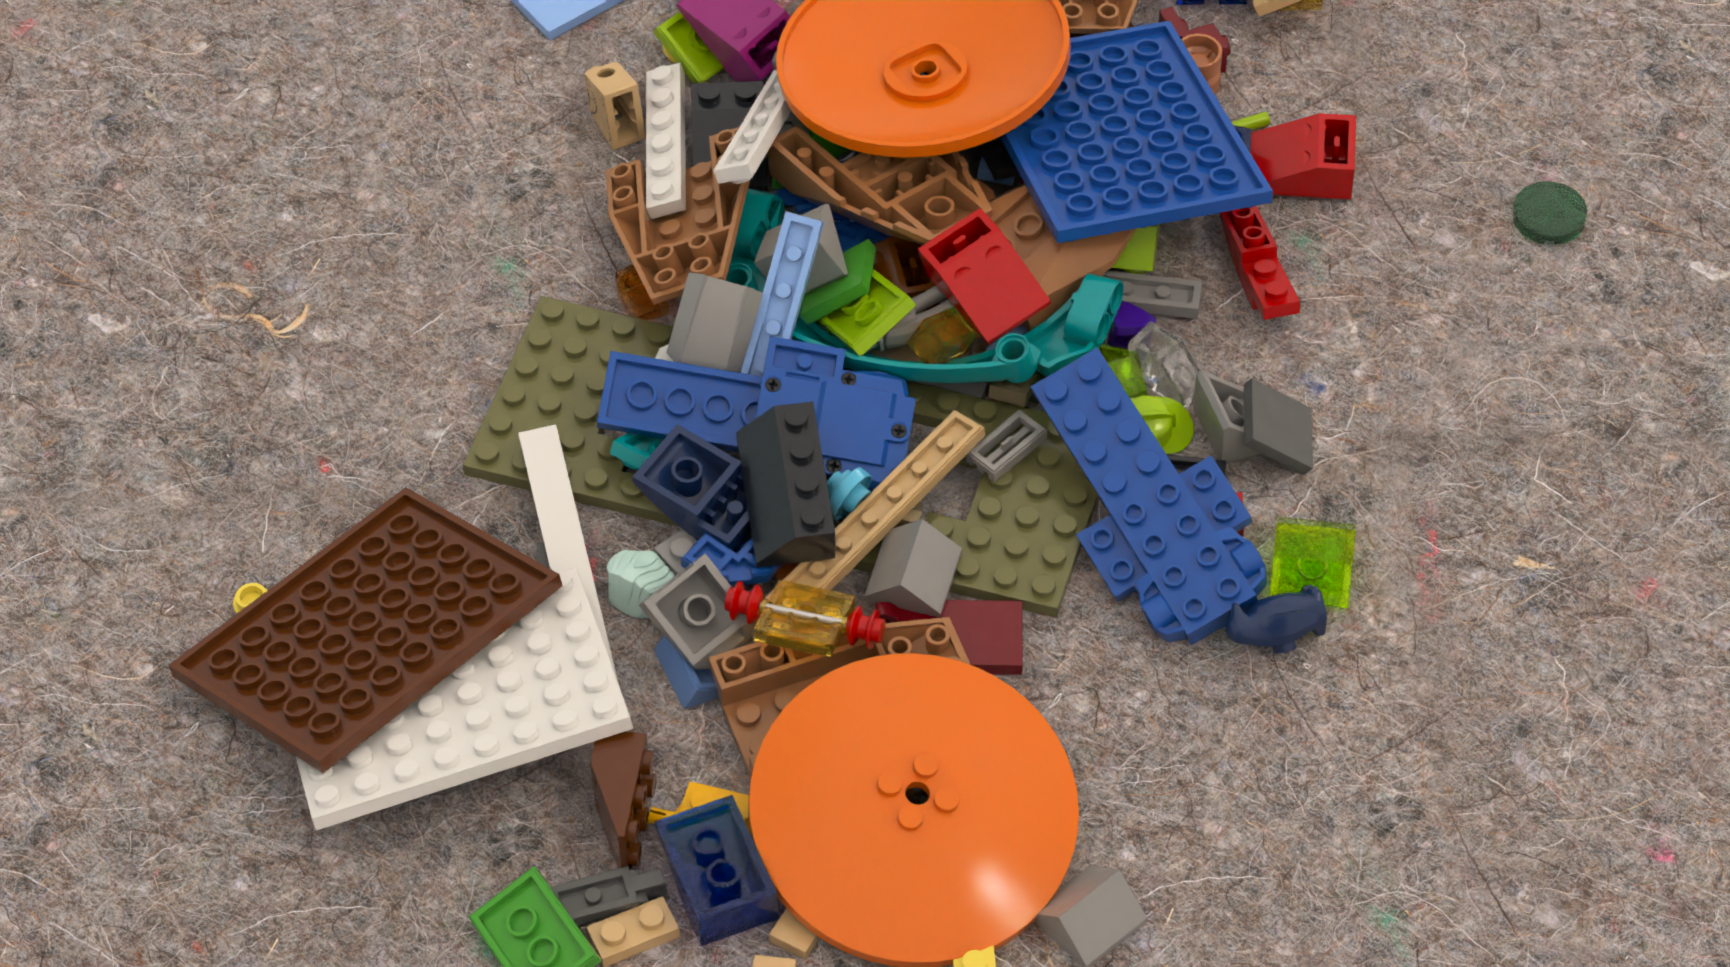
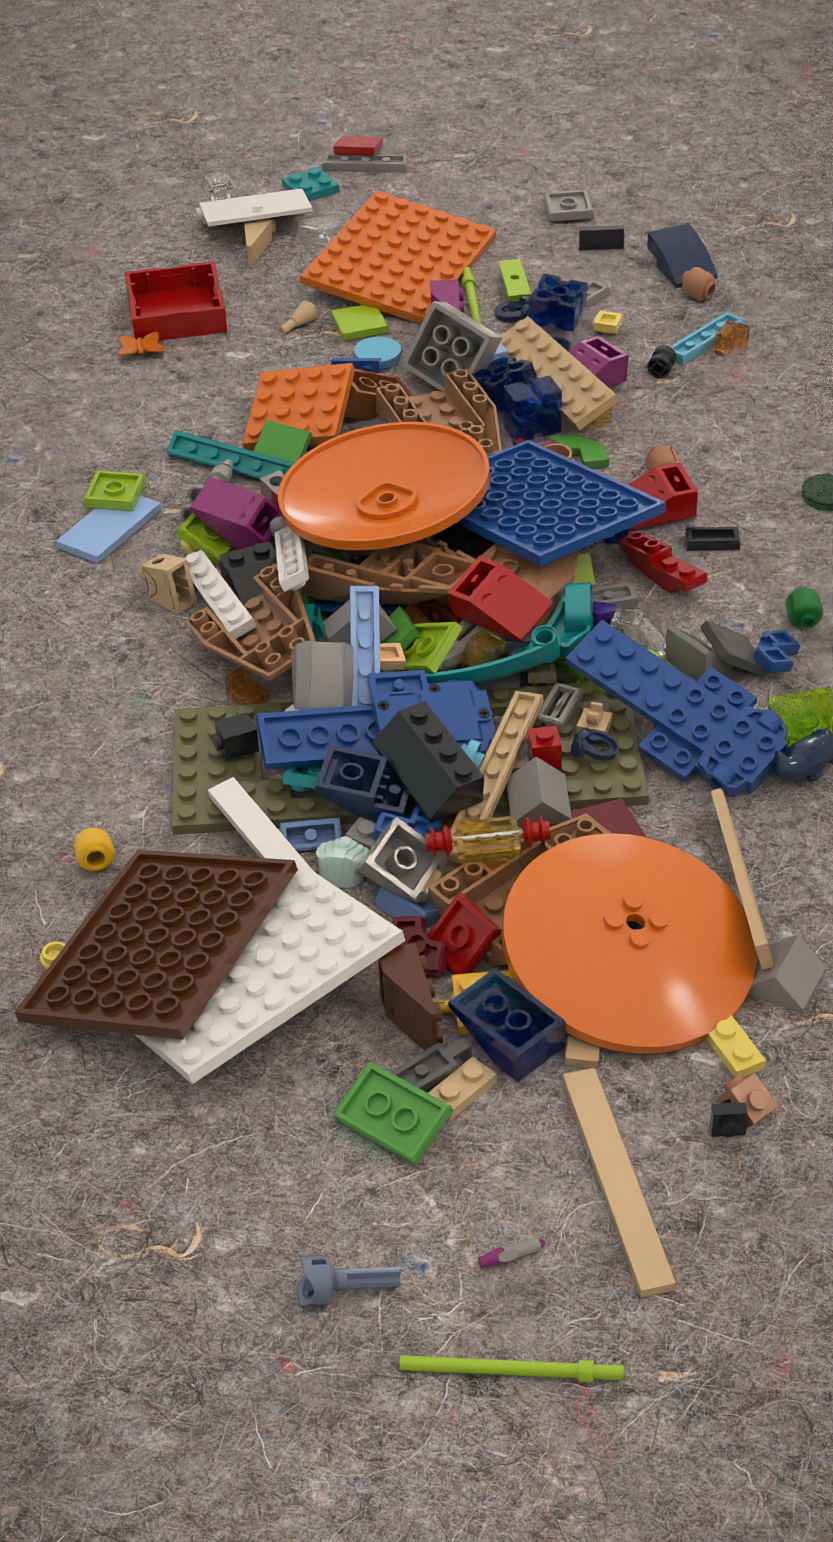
camera: 20 degrees left, 10 degrees down
none -> yellow head [74,828,115,872]
none -> black brick [212,712,259,761]
none -> medium blue slope [280,817,341,852]
none -> light nougat tile [380,643,406,673]
none -> dark red tile [392,916,449,977]
none -> red tile [427,892,501,975]
none -> red brick [527,726,562,772]
none -> bright green tile [550,434,609,469]
none -> dark blue piece [571,727,620,761]
none -> tan tile [577,702,612,733]
none -> nougat head [645,444,682,471]
none -> black tile [685,527,740,551]
none -> tan tile [711,788,774,970]
none -> blue tile [754,630,800,673]
none -> green head [785,587,824,628]

